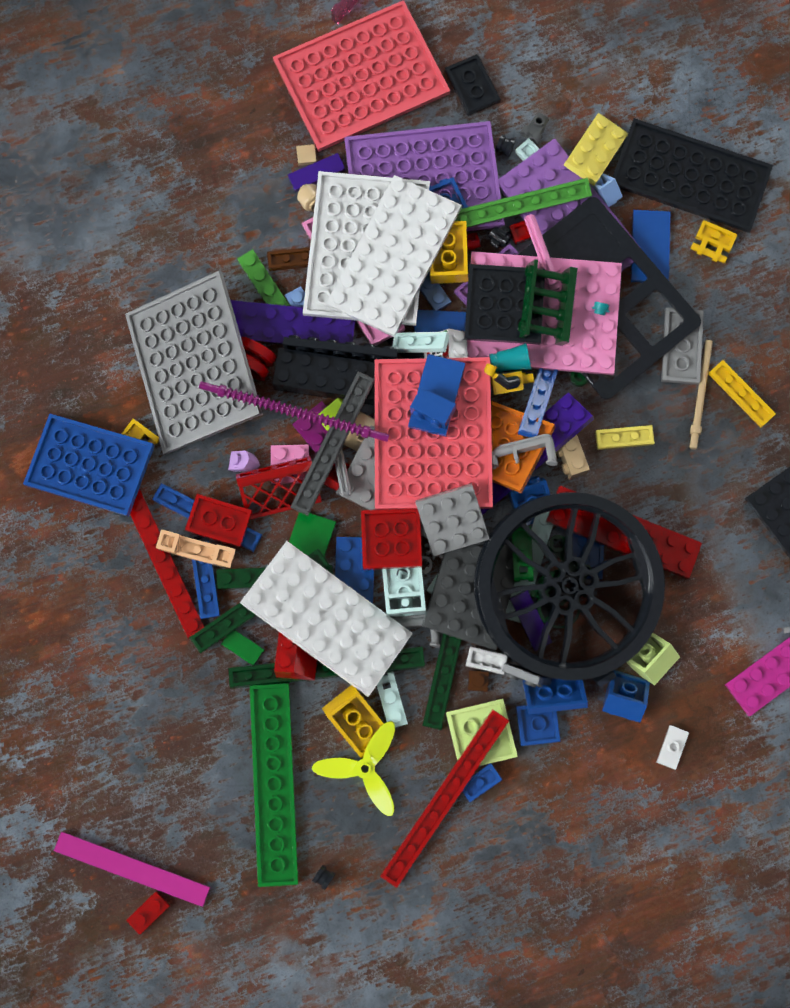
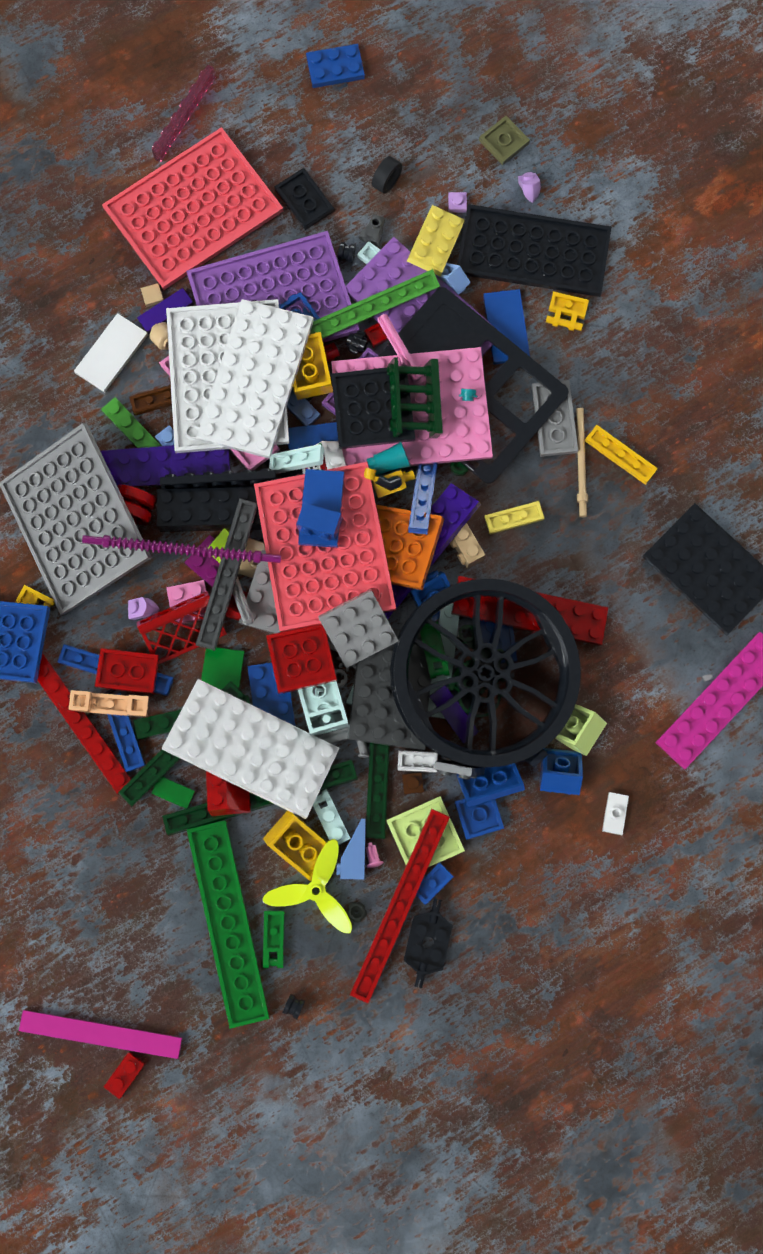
camera: 10 degrees left, 0 degrees up
light grey piece [492,434,558,469] -> none
none -> white tile [74,313,148,393]
none -> green plate [263,911,285,968]
none -> medium blue slope [337,819,366,880]
none -> pearl dark grey plate [347,902,367,922]
none -> bright pink piece [366,842,384,868]
none -> black tyre [371,156,403,194]
none -> black plate [404,898,453,988]
none -> lavender plate [448,192,467,213]
none -> olive plate [479,116,530,165]
none -> lavender plate [518,172,541,203]

